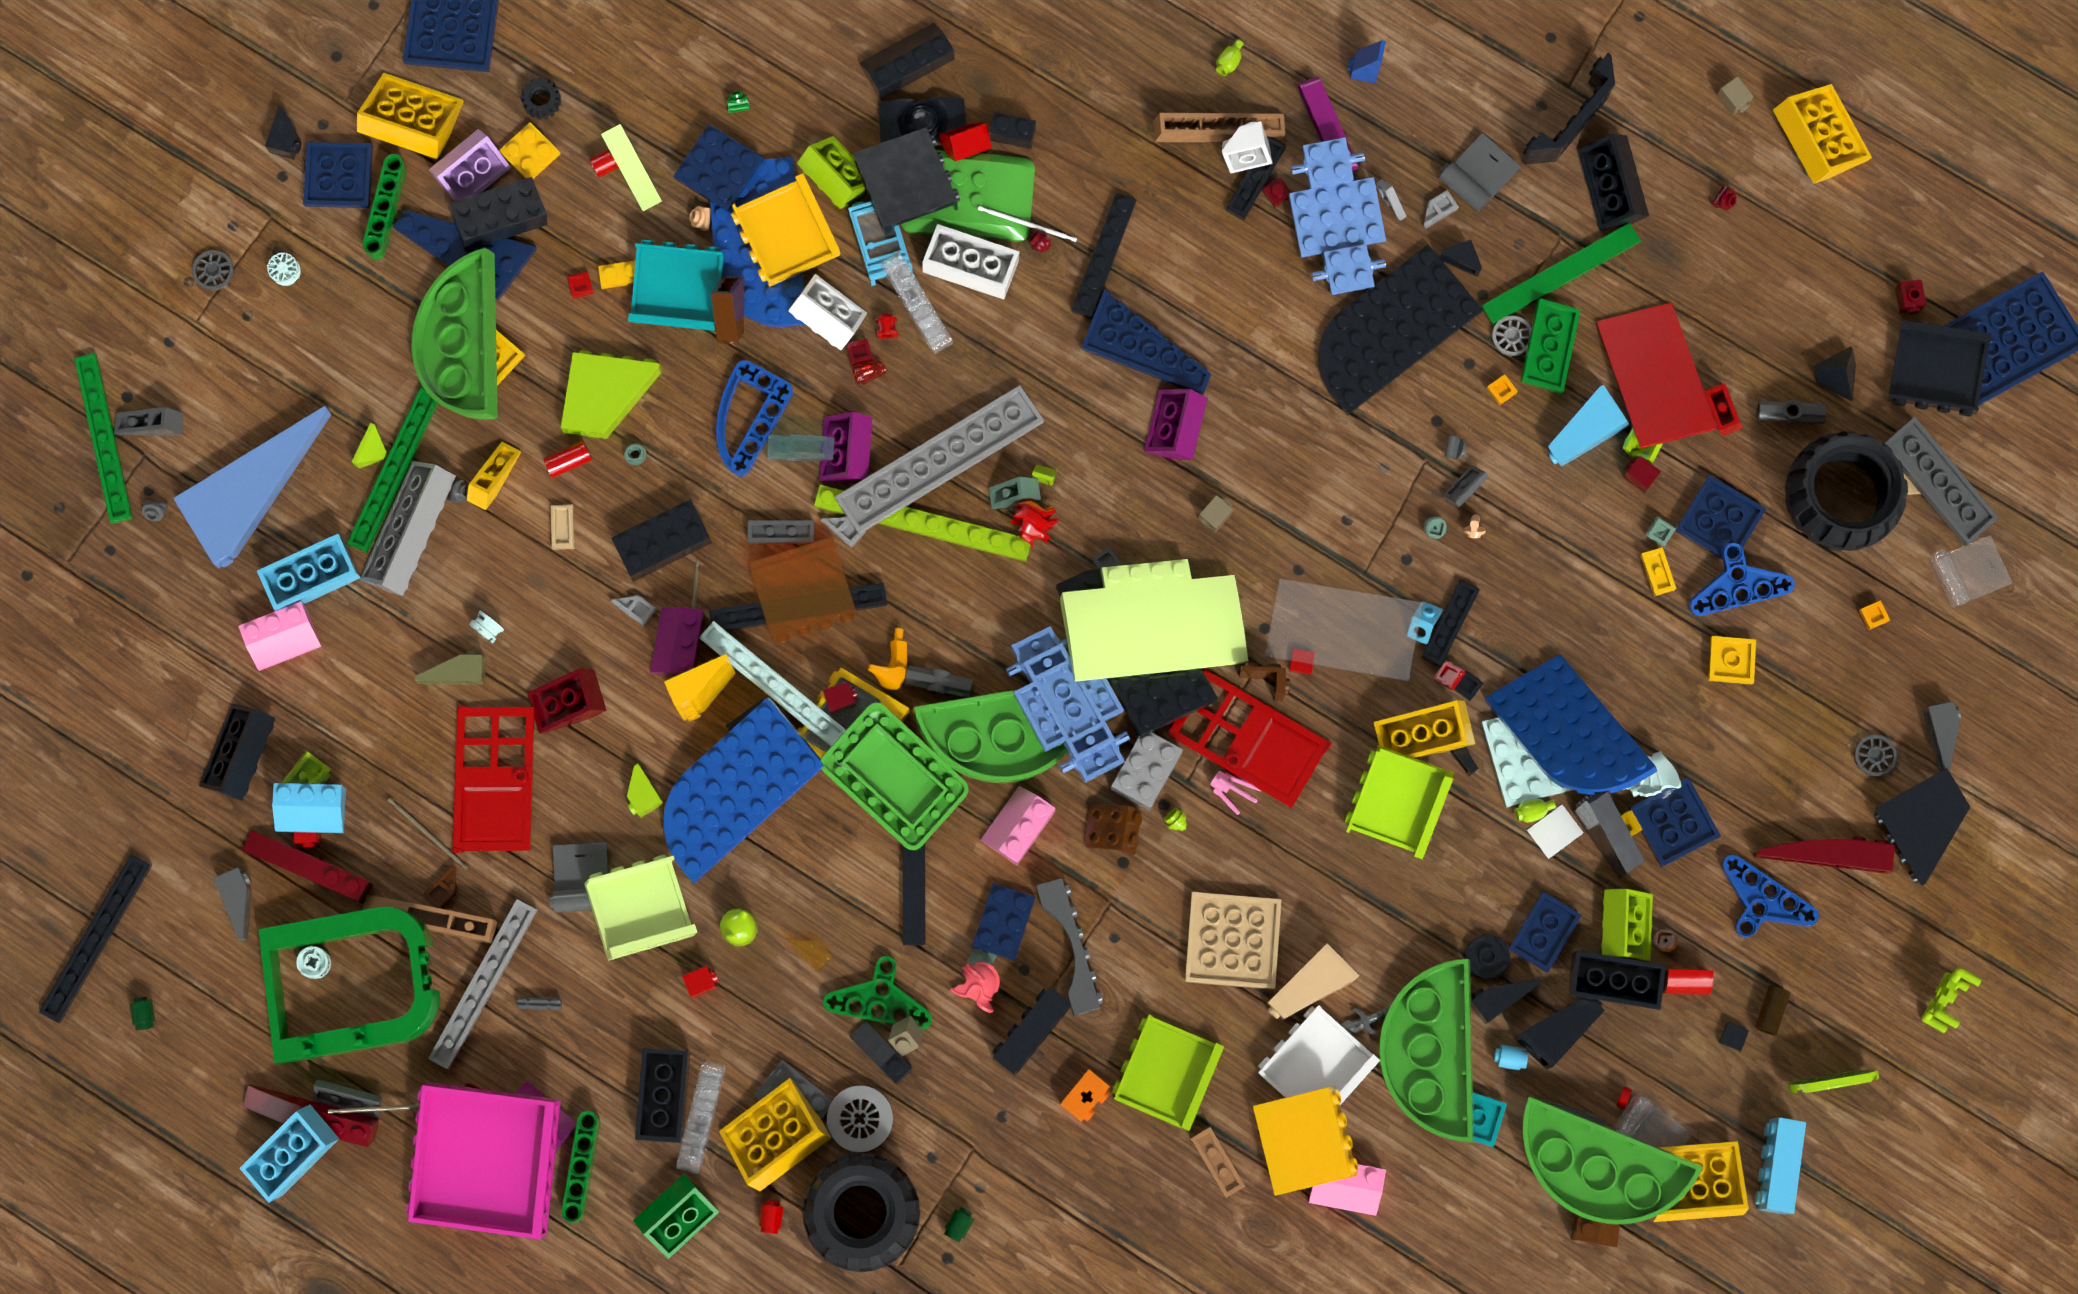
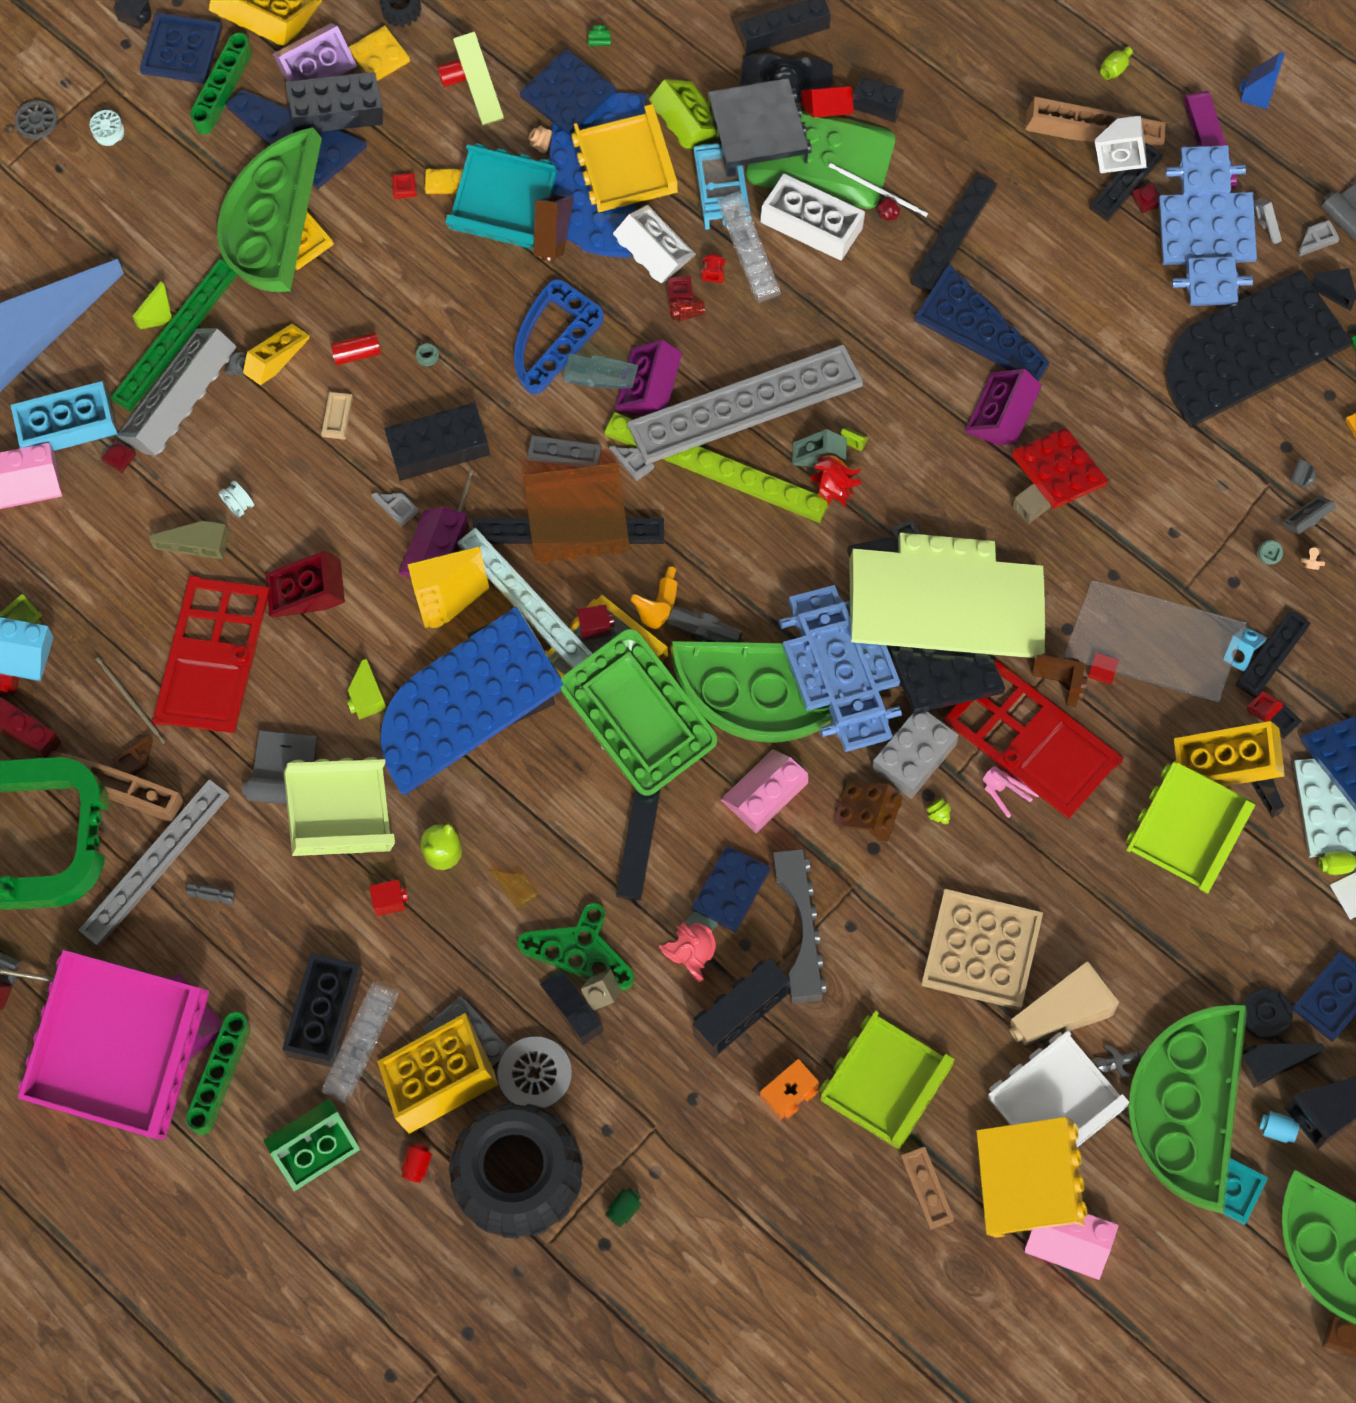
camera: 15 degrees right, 10 degrees down
lime slope [561,350,662,439] -> none
none -> dark red plate [102,440,136,473]
none -> red plate [1012,428,1109,509]

